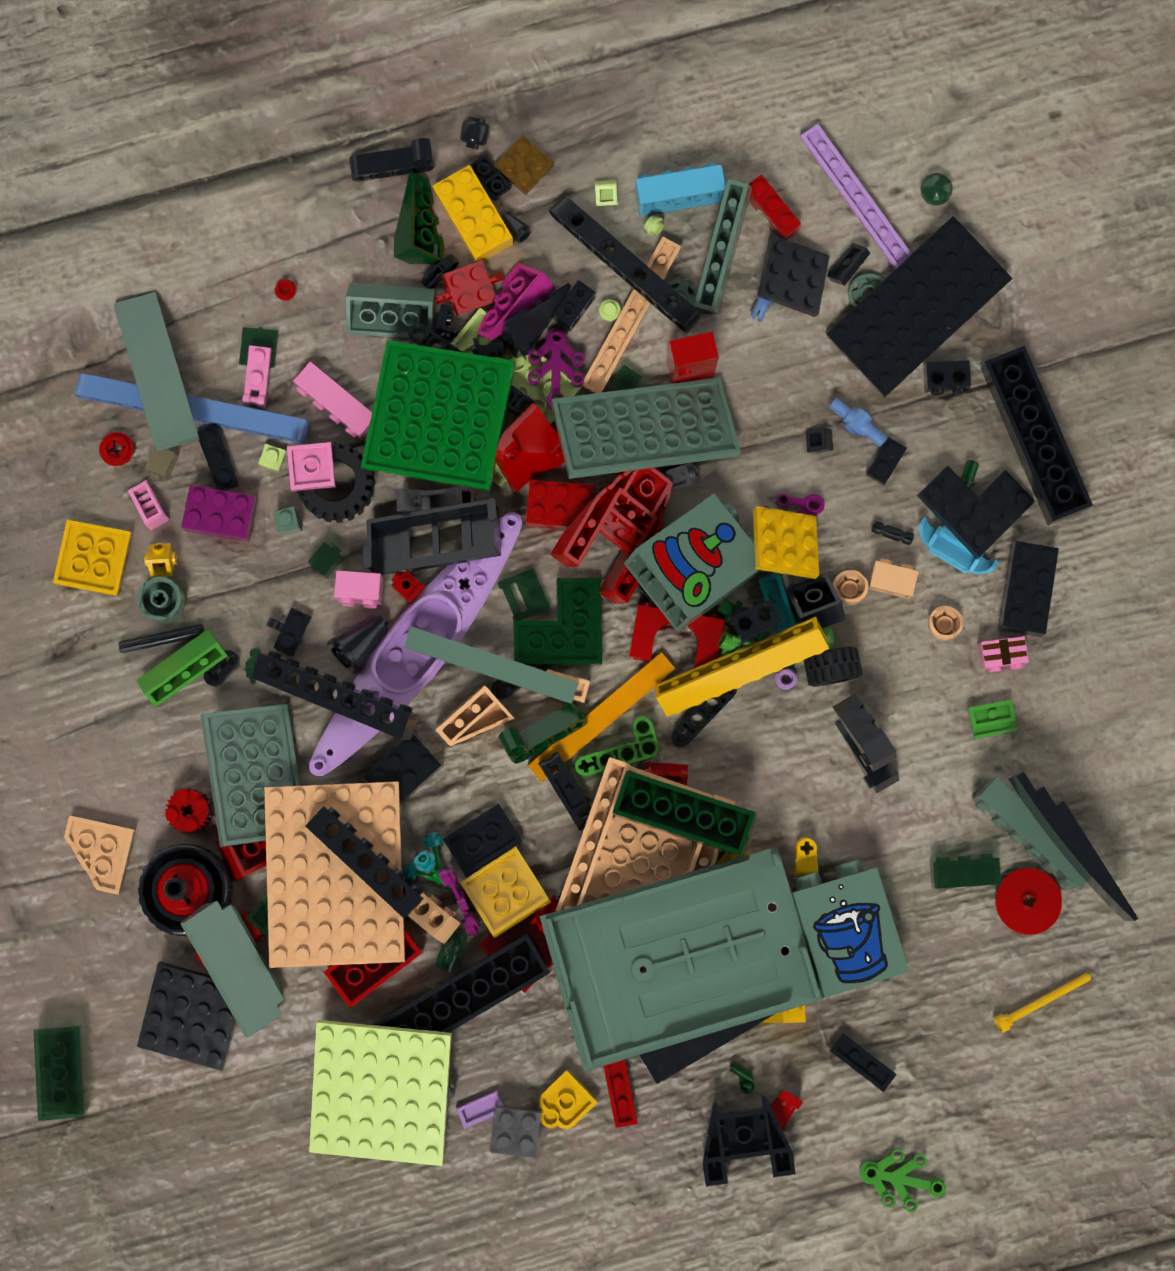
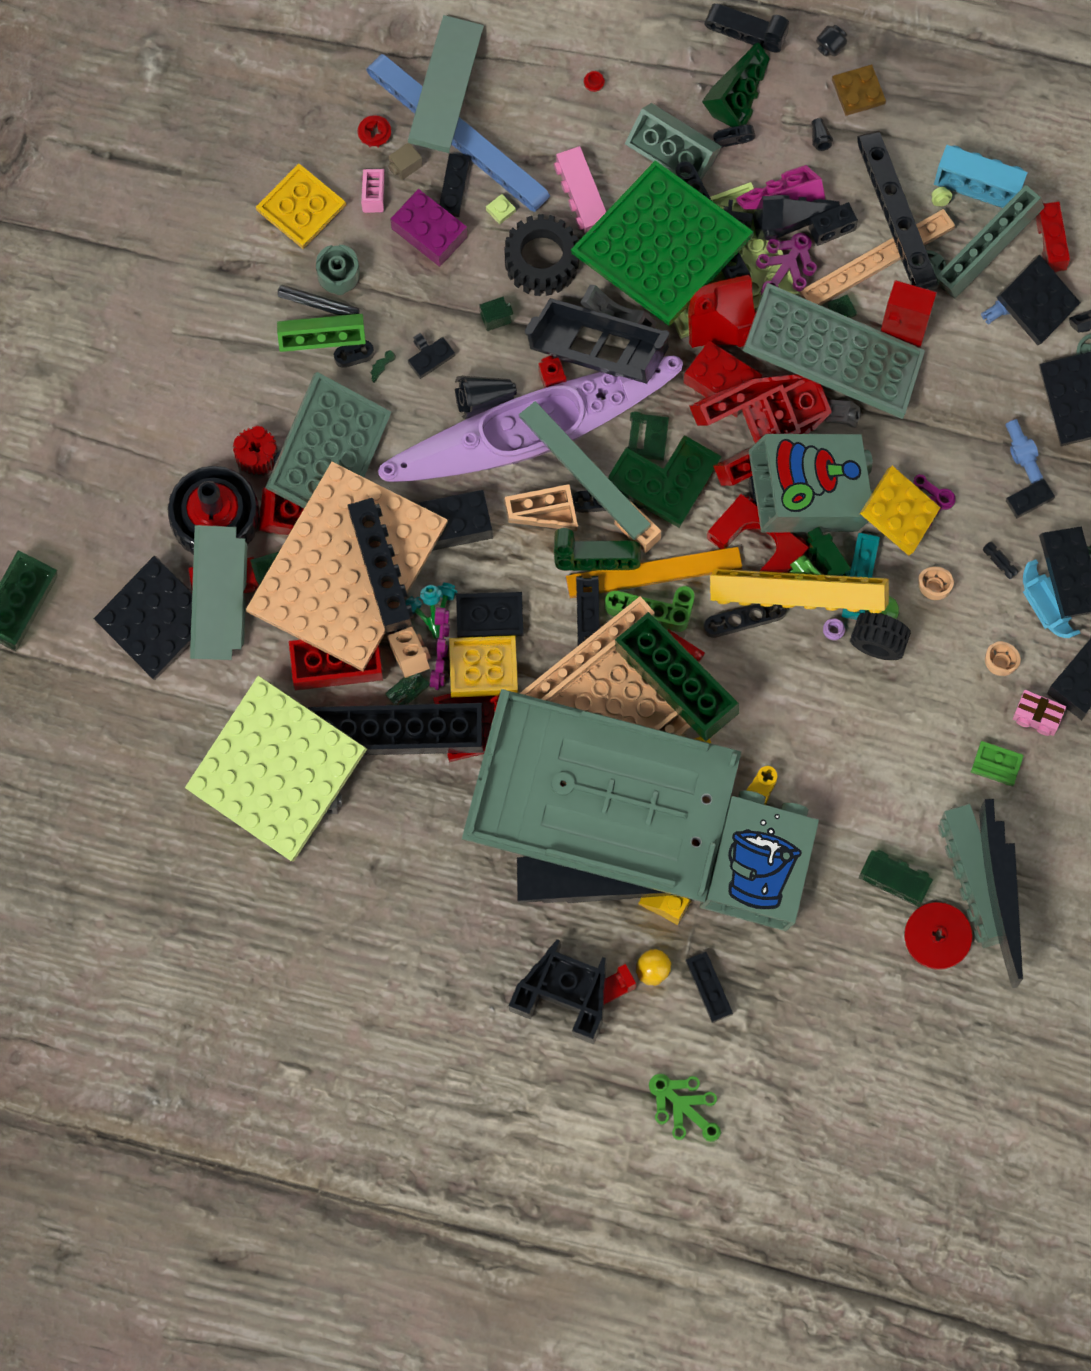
camera: 30 degrees right, 10 degrees down
light nougat plate [64,815,135,895] -> none
yellow brick [144,543,177,578] -> none
clear green piece [239,327,279,368] -> none
bright pink plate [242,346,272,408] -> none
black brick [251,651,419,740] -> none
sand green brick [273,507,302,537] -> none
bright pink plate [287,442,336,491] -> none
bright pink brick [334,571,384,609] -> none
yellow brick [432,165,514,262] -> none
red plate [434,260,504,316] -> none
black bracket [435,303,458,339] -> none
lavender tile [456,1090,504,1129] -> none
black slope [470,154,512,201] -> none
flat silver brick [489,1105,541,1158] -> none
yellow plate [539,1069,598,1129] -> none
yellowish green slope [594,180,618,206] -> none
yellowish green plate [599,300,621,321] -> none
red plate [603,1059,638,1128] -> none
dark green arm [729,1061,755,1094] -> none
black brick [730,598,782,645] -> none
black brick [786,573,846,628] -> none
black slope [806,428,833,453] -> none
black wedge [832,694,899,794] -> none
light nougat brick [868,559,919,599] -> none
yellow piece [993,973,1091,1033] -> none
none -> yellow hair [636,949,672,986]

